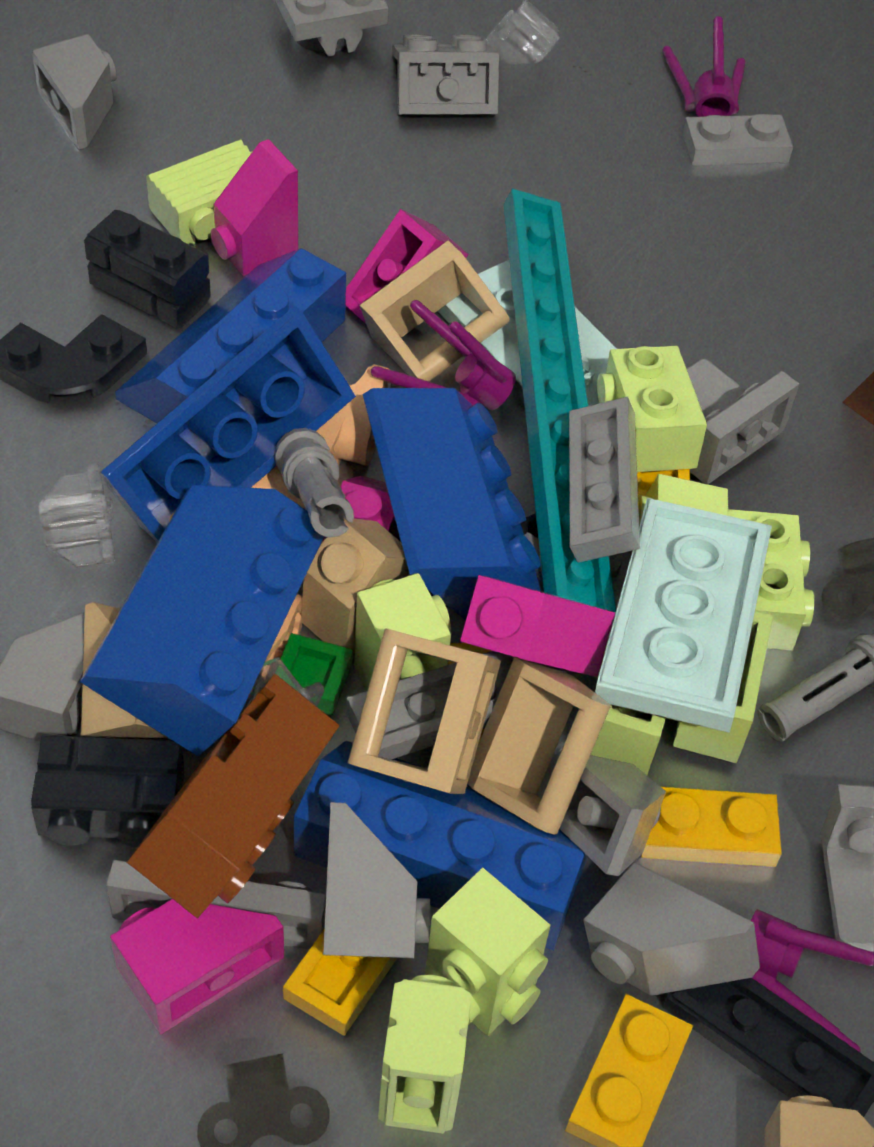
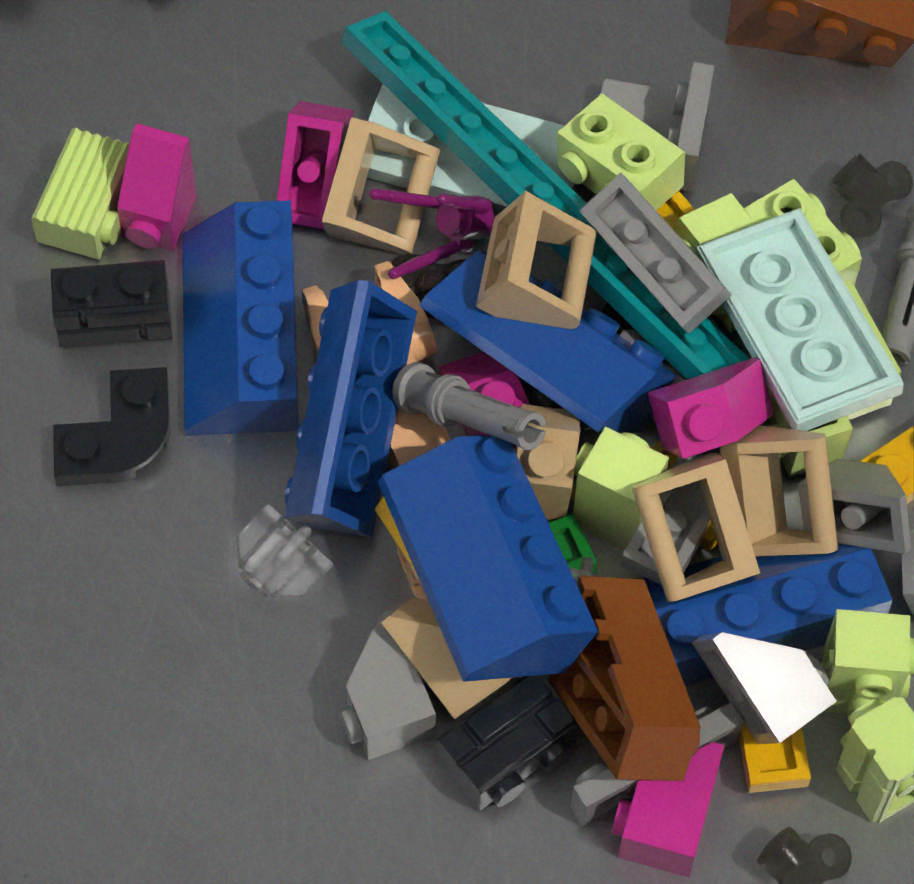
camera: 35 degrees left, 10 degrees up
none -> tan tile [476,191,596,329]

